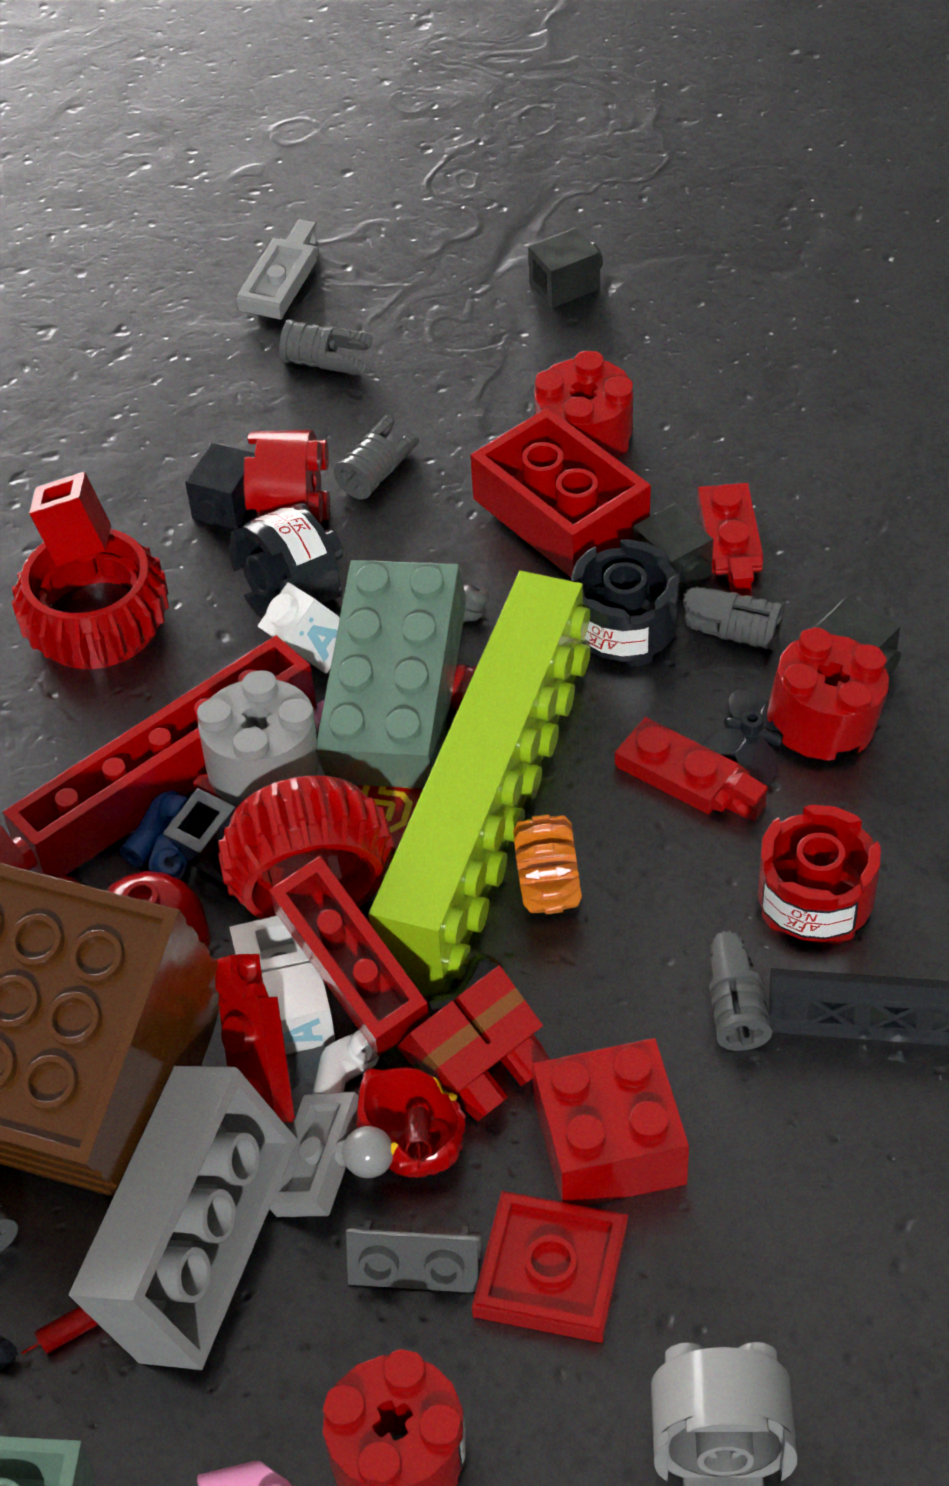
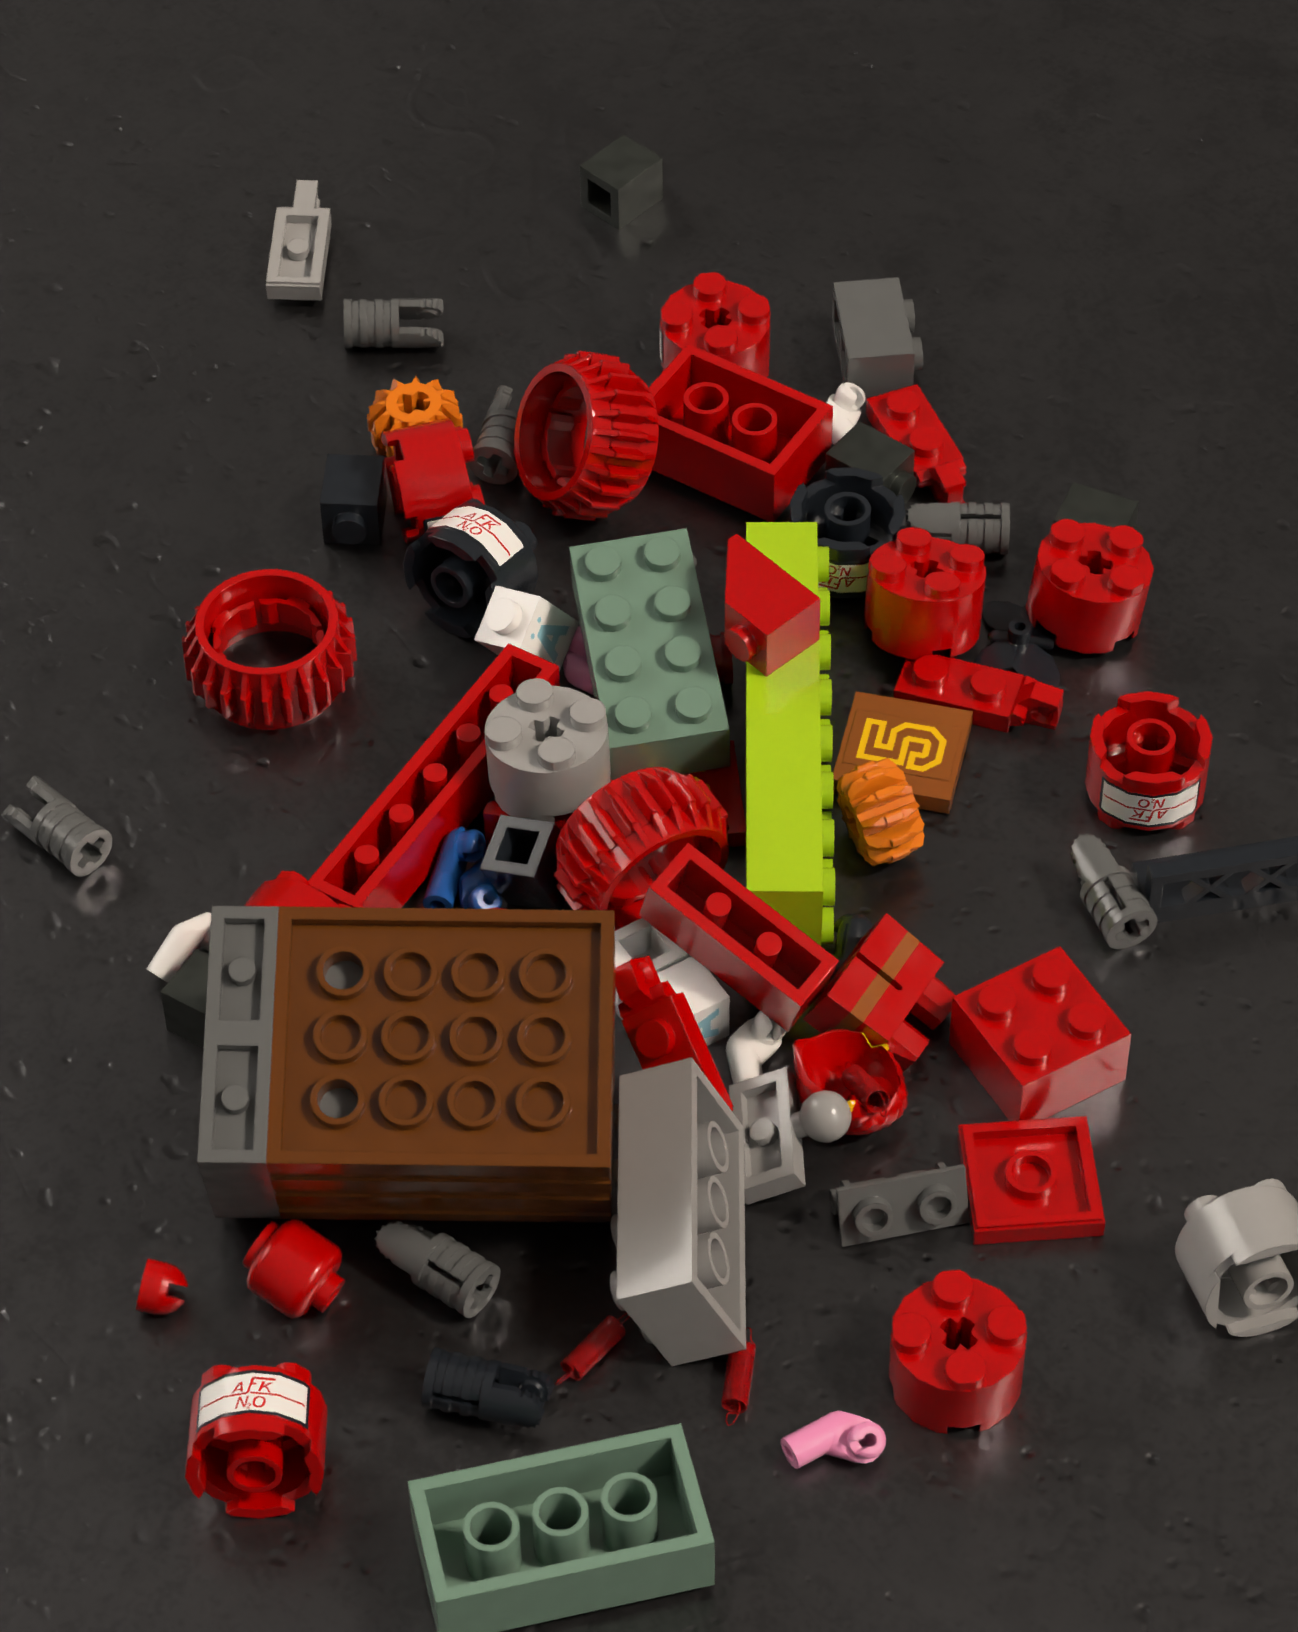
camera: 20 degrees left, 0 degrees up
red brick [29,472,111,566] -> none
none -> orange gear [367,375,463,457]
none -> red gear [514,350,659,521]
none -> red piece [721,1327,756,1426]
none -> red slope [724,534,821,677]
none -> white arm [826,382,866,445]
none -> dark grey brick [832,277,923,397]
none -> dark orange tile [833,691,973,814]
none -> red brick [863,527,986,660]

